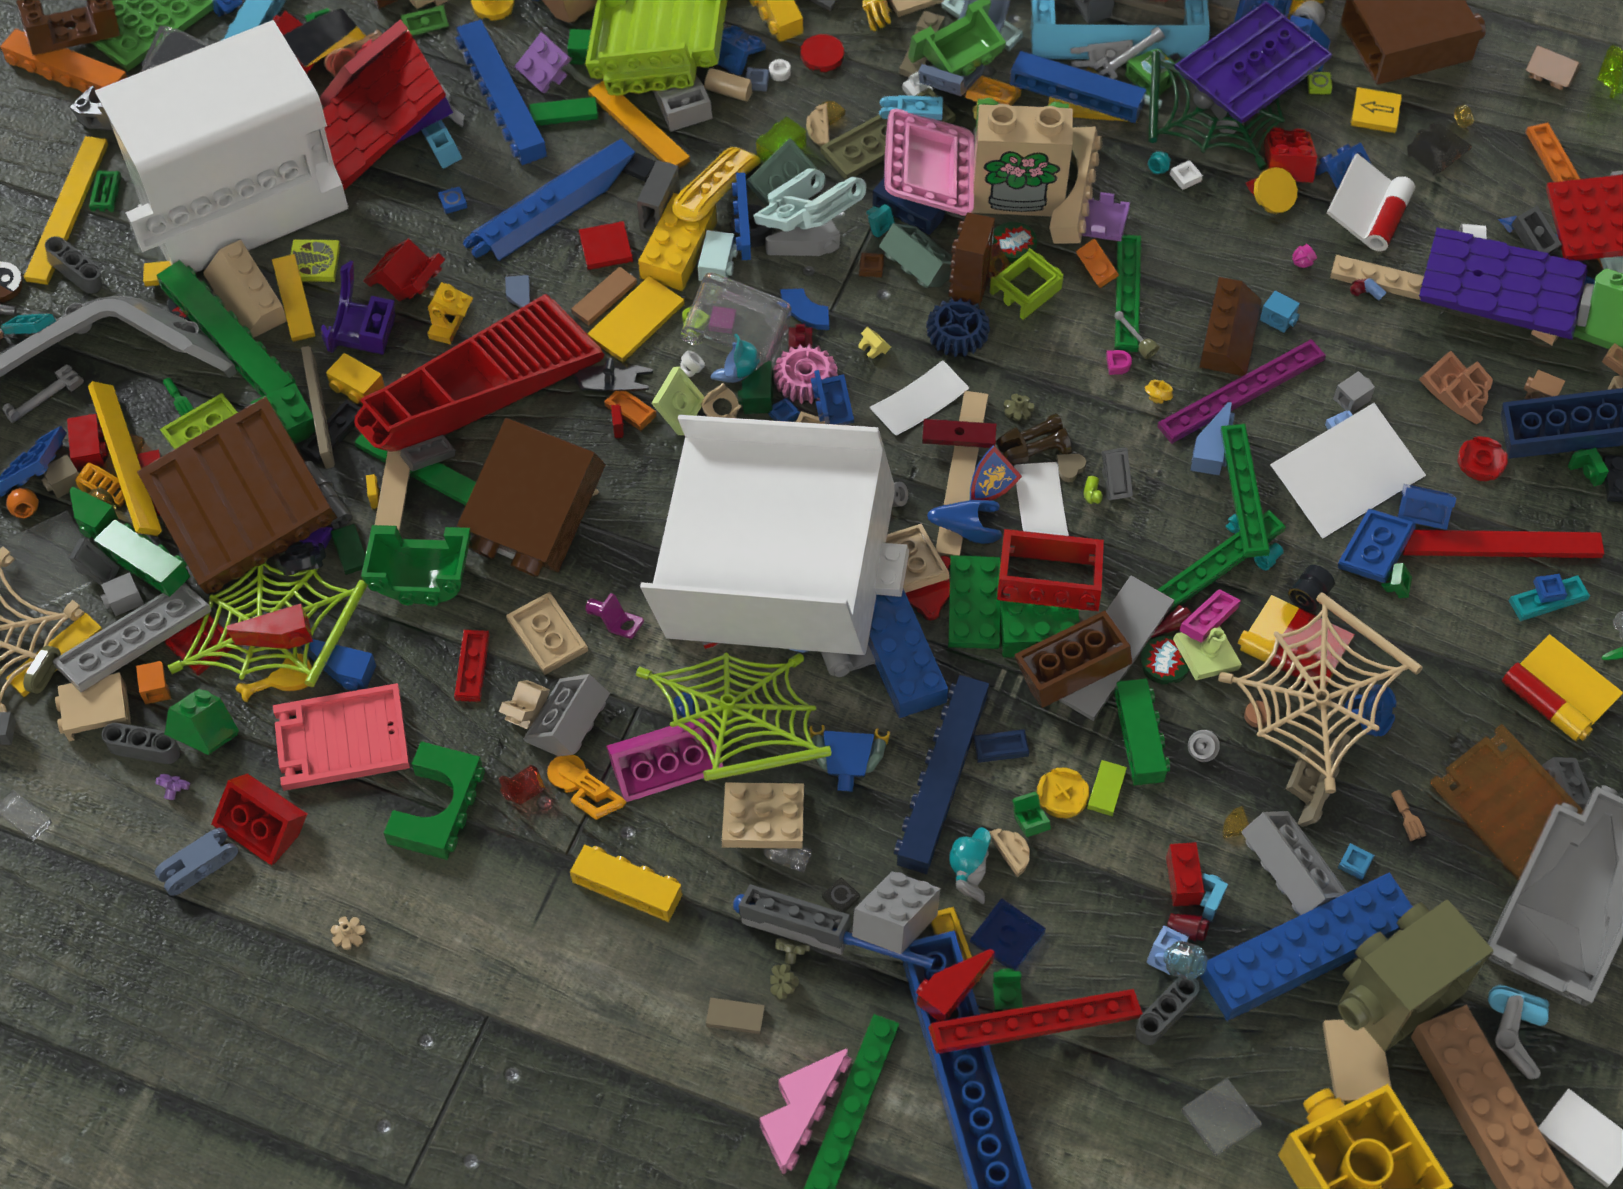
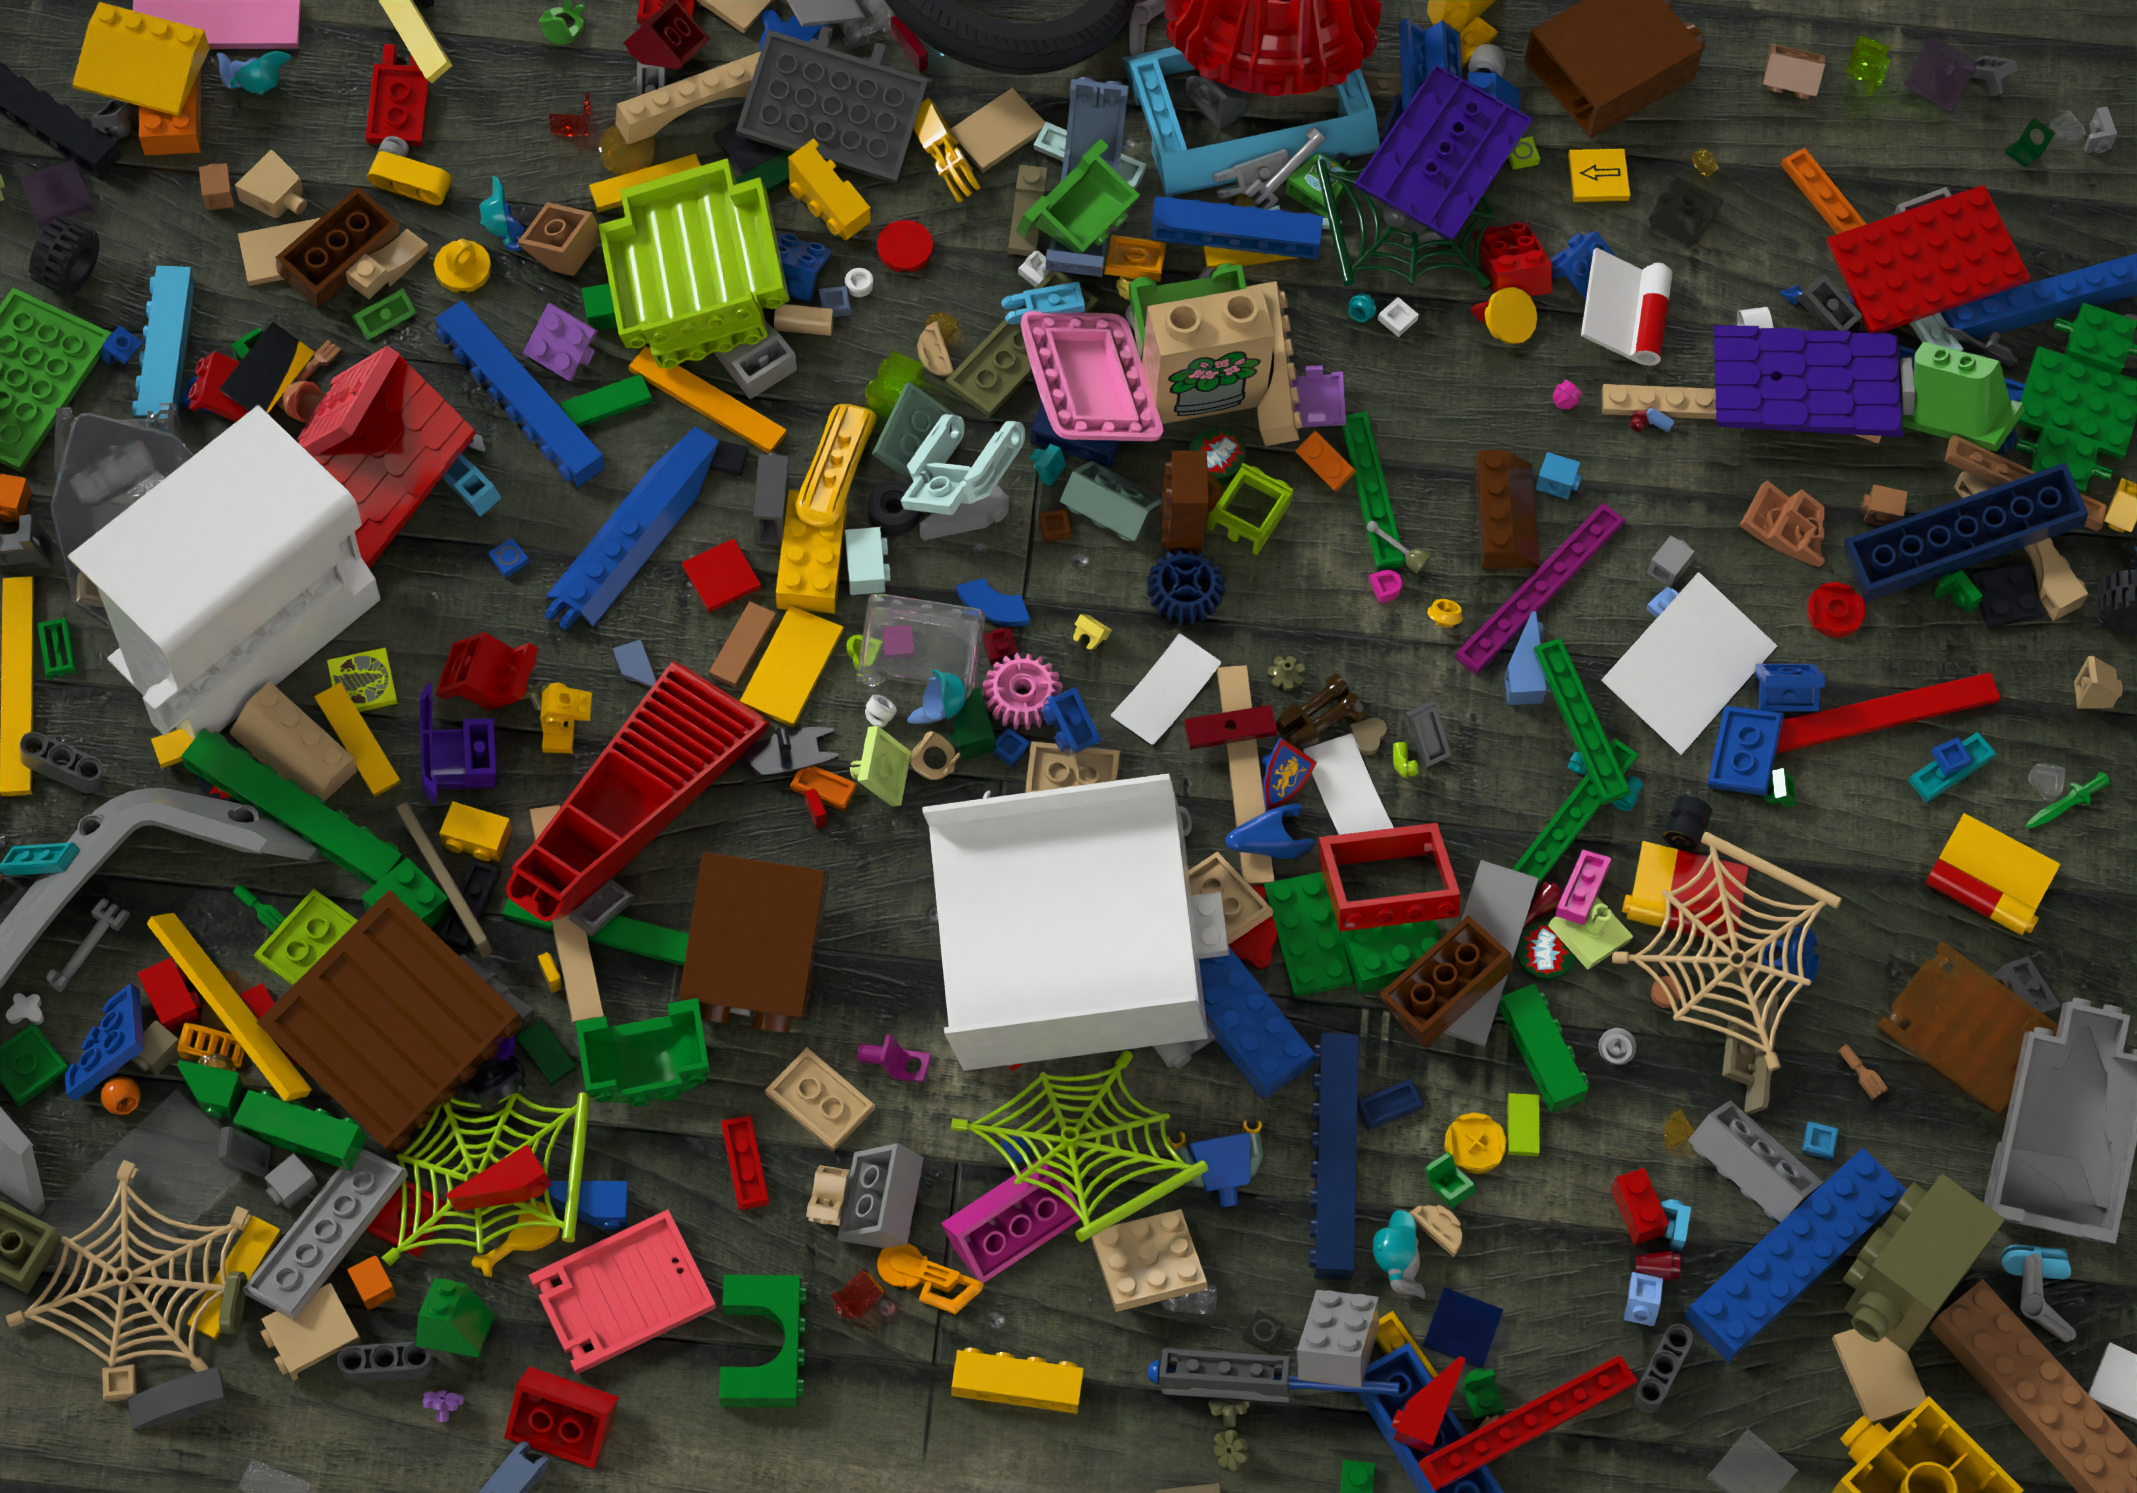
camera: 20 degrees left, 5 degrees up
blue plate [732,173,751,260] -> none
clear light blue head [1164,941,1207,980] -> none

